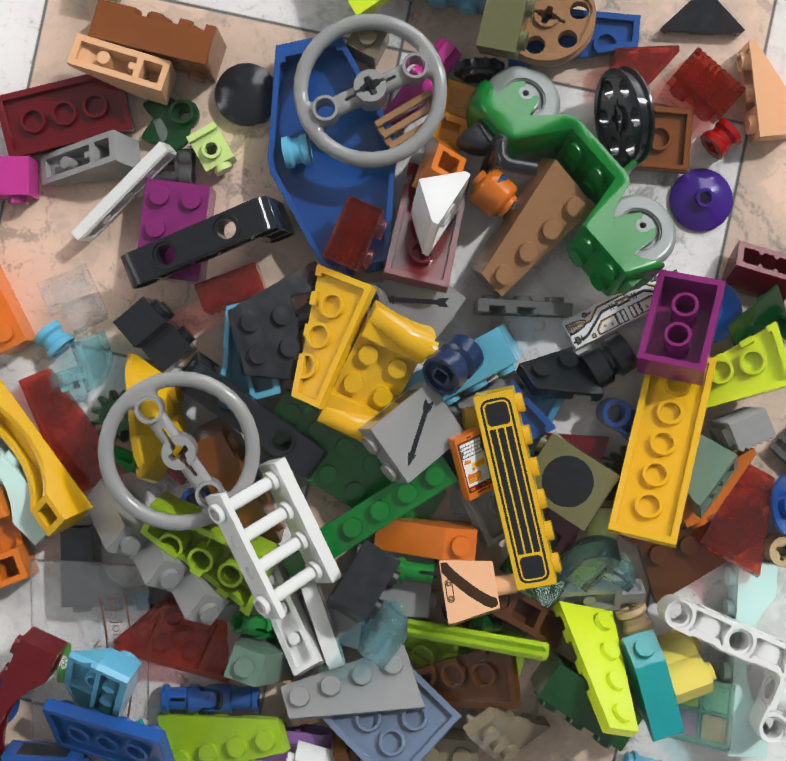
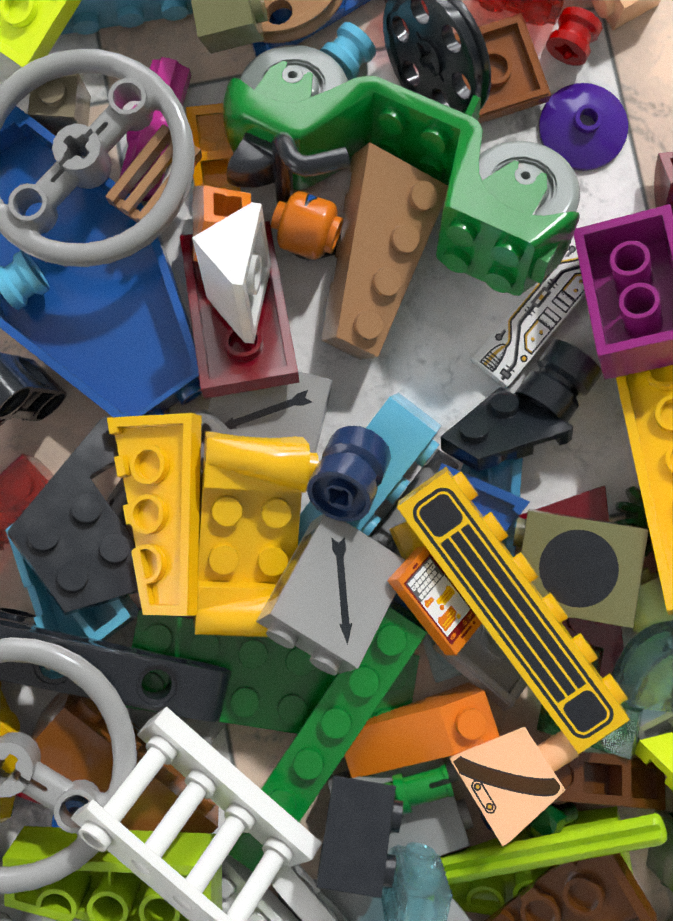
camera: 20 degrees left, 5 degrees down
clear red brick [322,195,388,274] -> none
black gear [454,57,505,83] -> none
dark grey wing [473,295,573,318] -> none
blue piece [596,398,637,441] -> none
none -> medium azure wheel [320,22,376,81]

